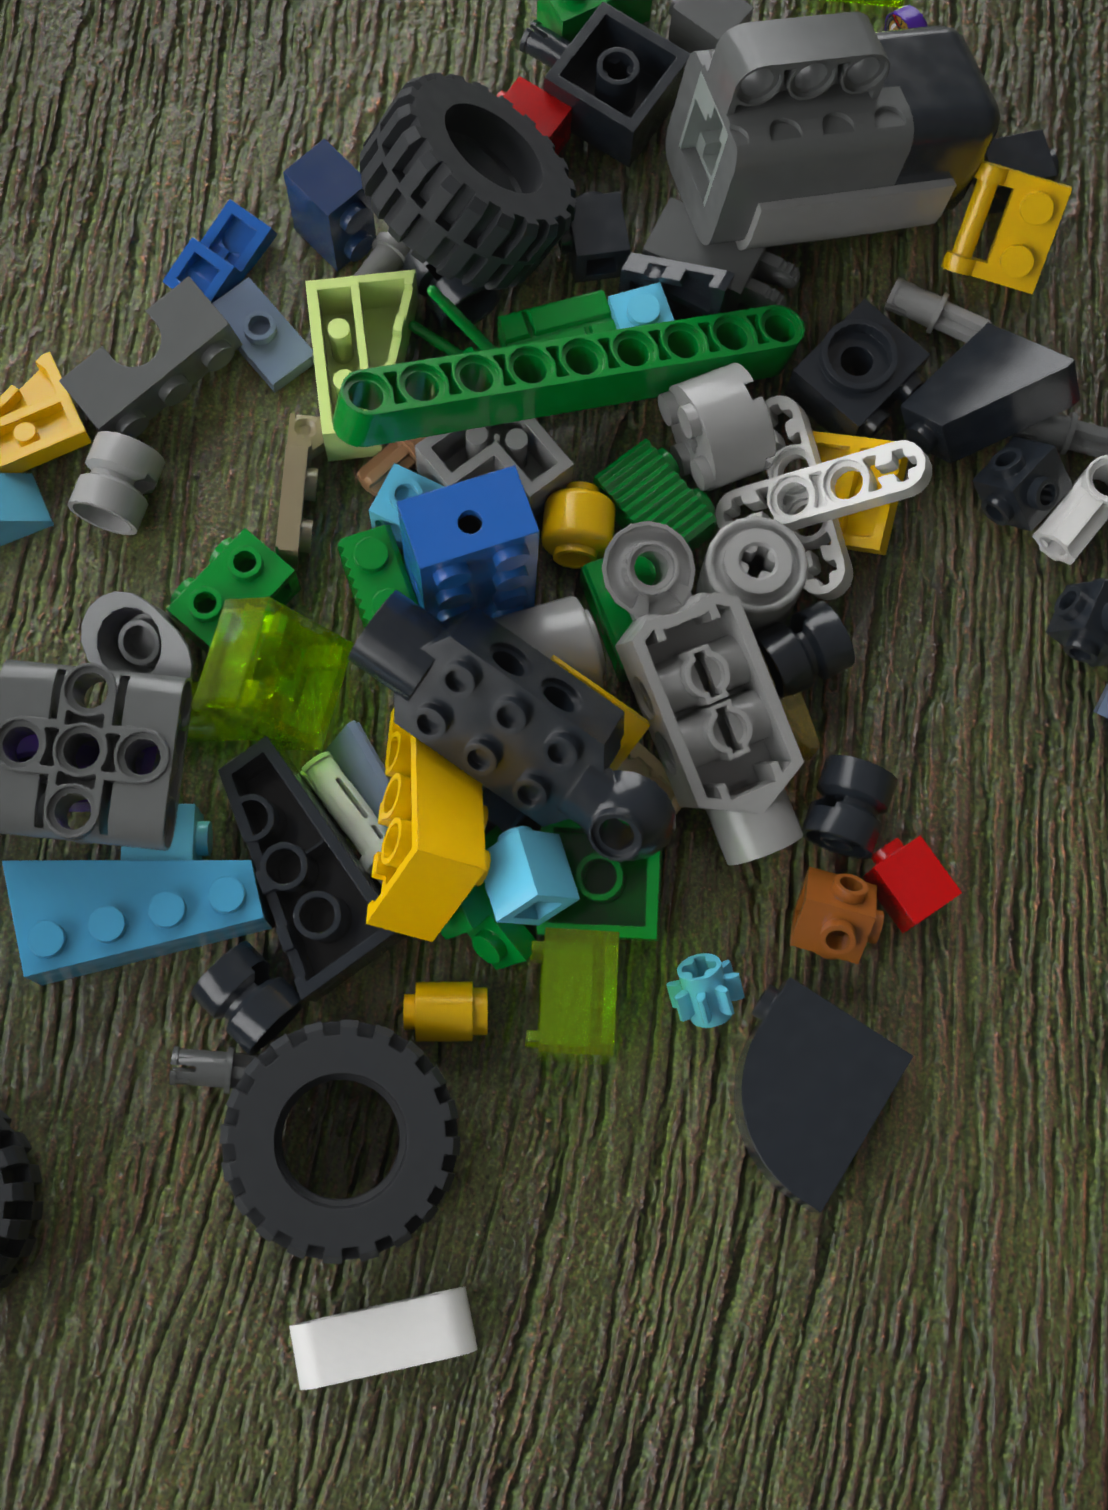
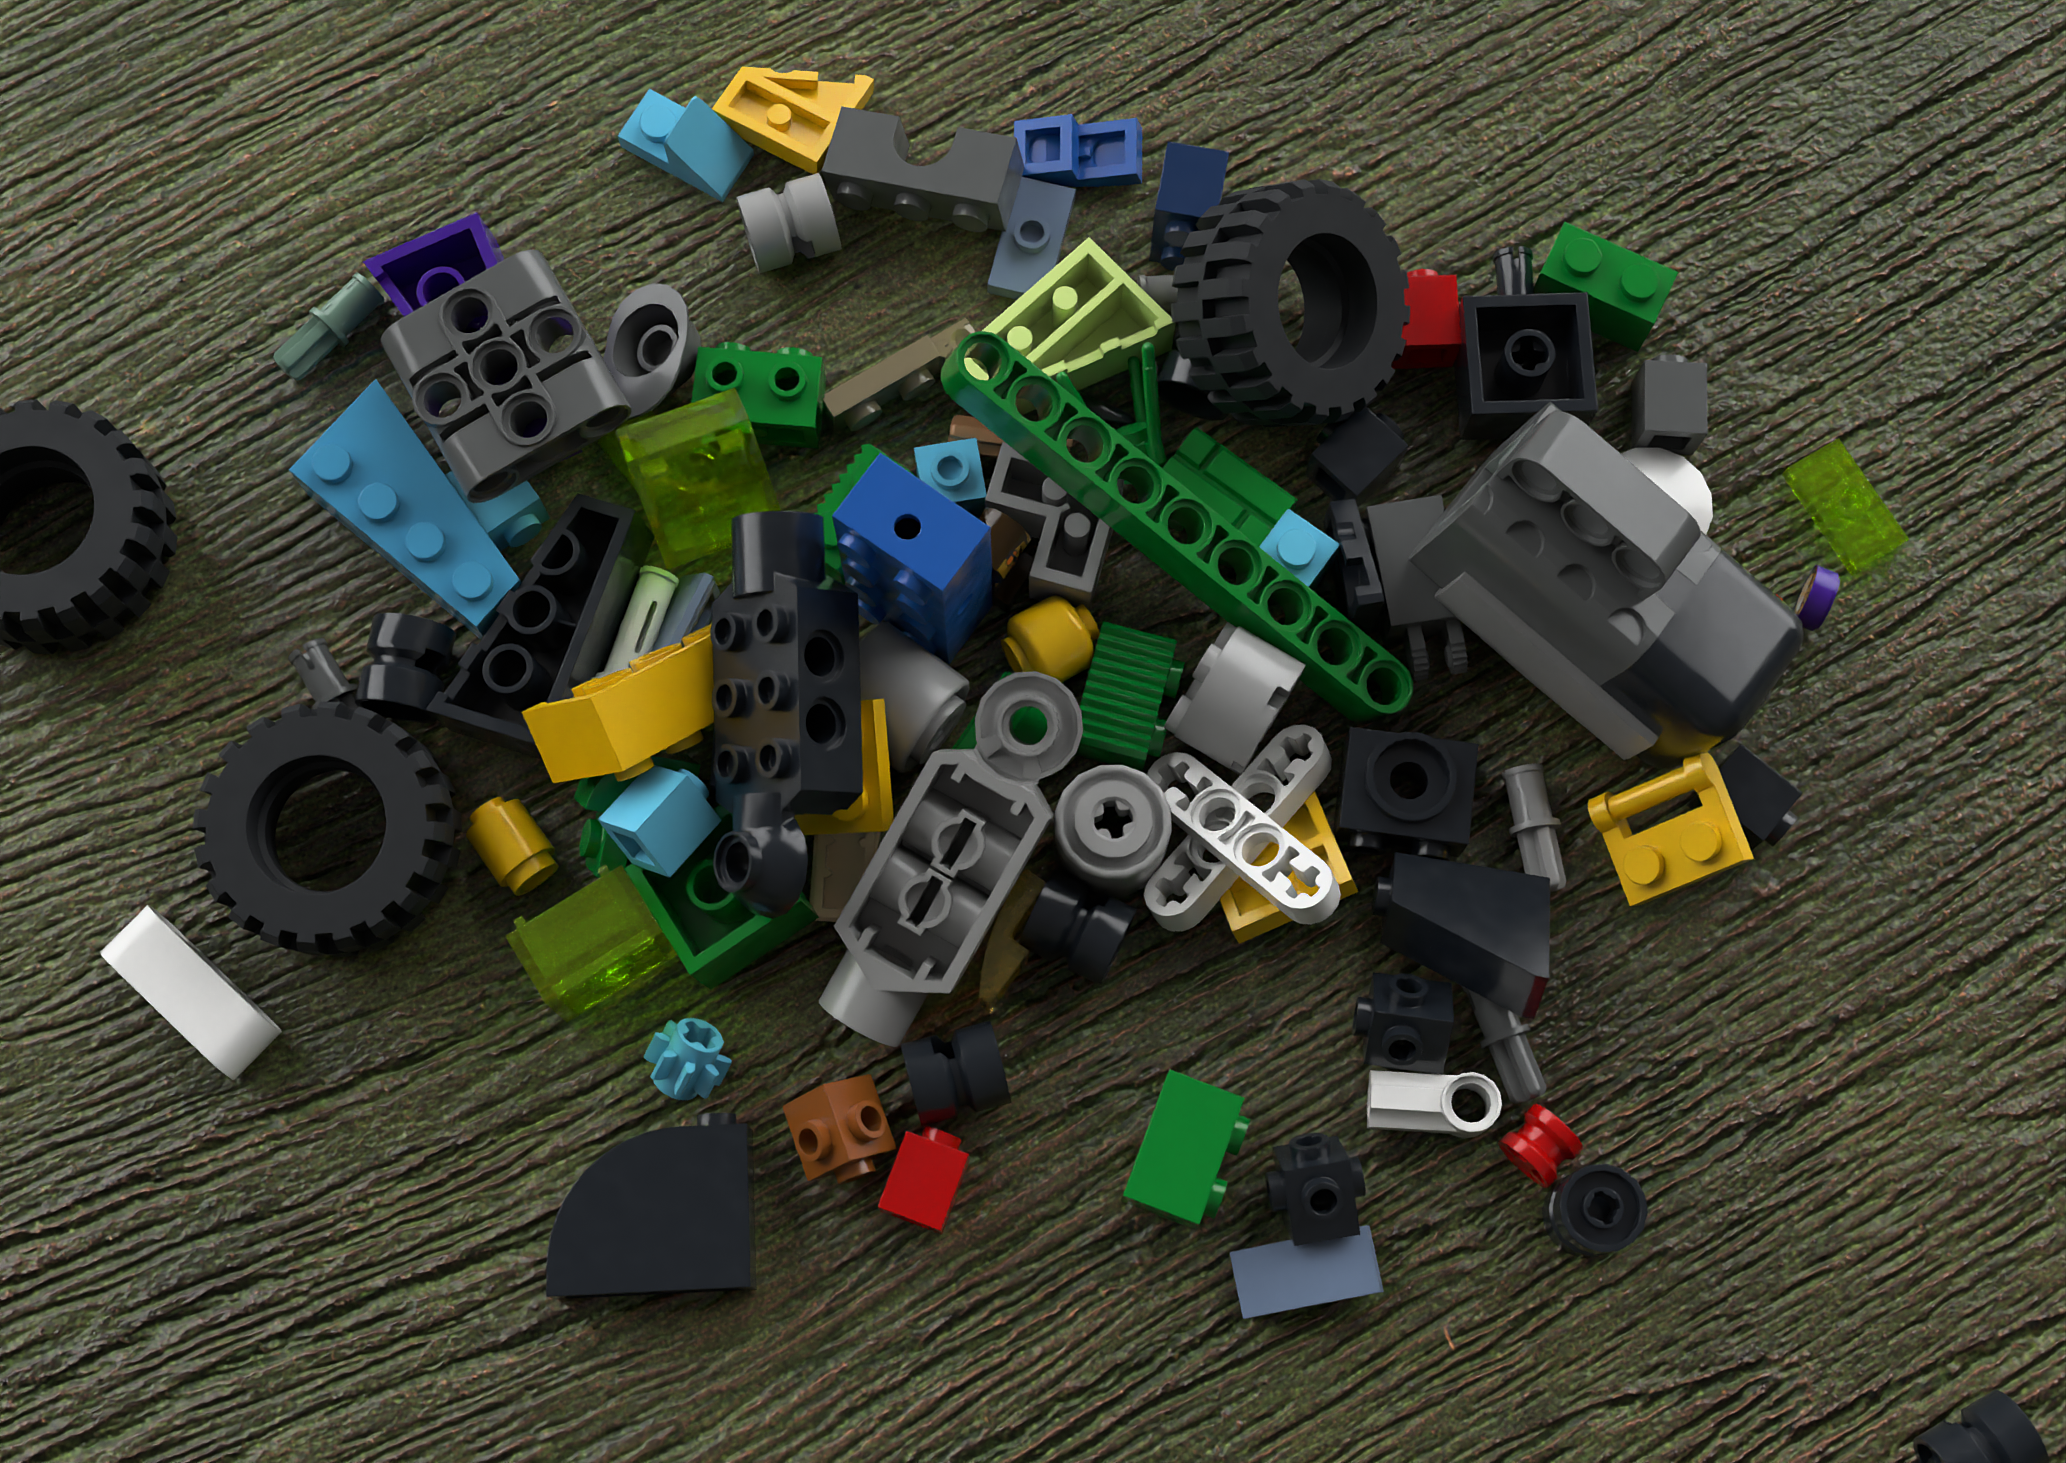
camera: 60 degrees right, 0 degrees up
none -> green brick [1121,1069,1250,1229]

